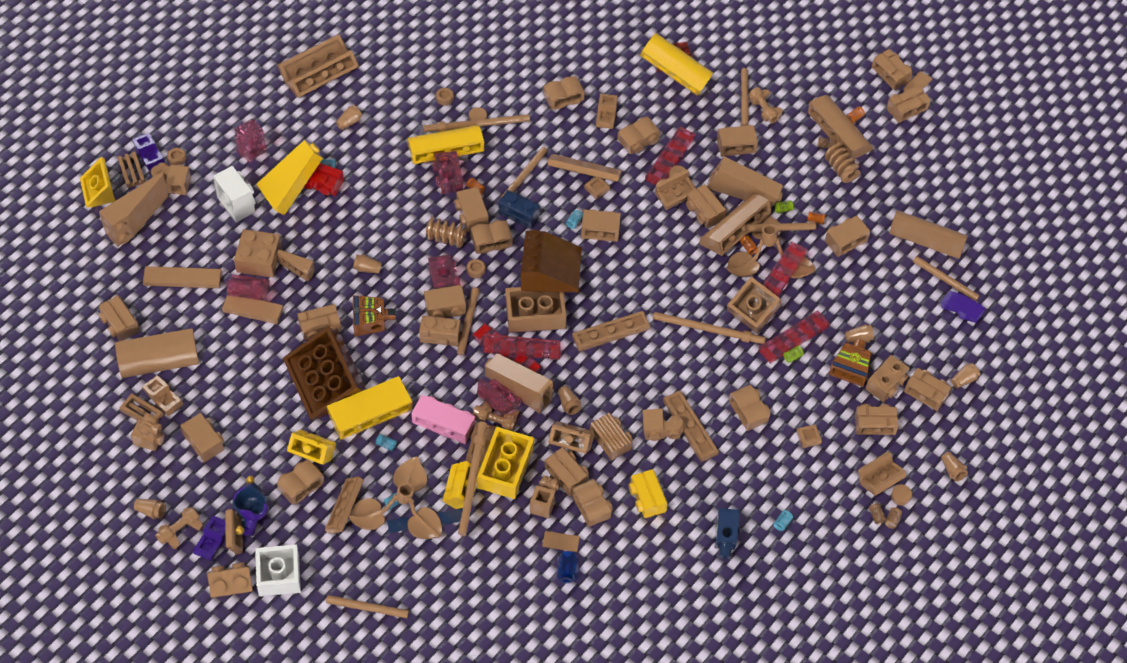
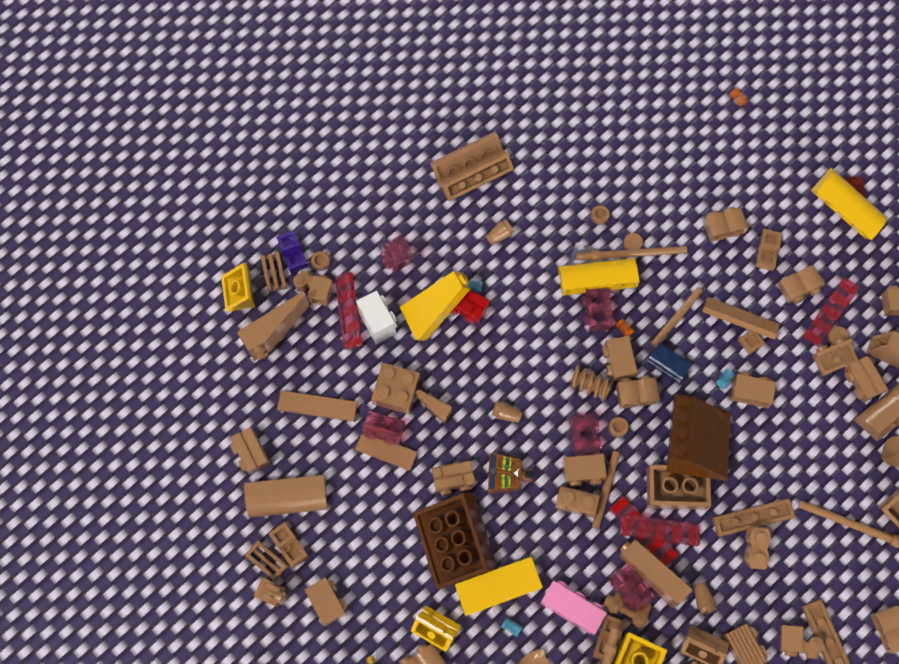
camera: 10 degrees right, 15 degrees up
none -> clear pink tile [335,272,362,350]
none -> medium nougat brick [744,525,771,570]

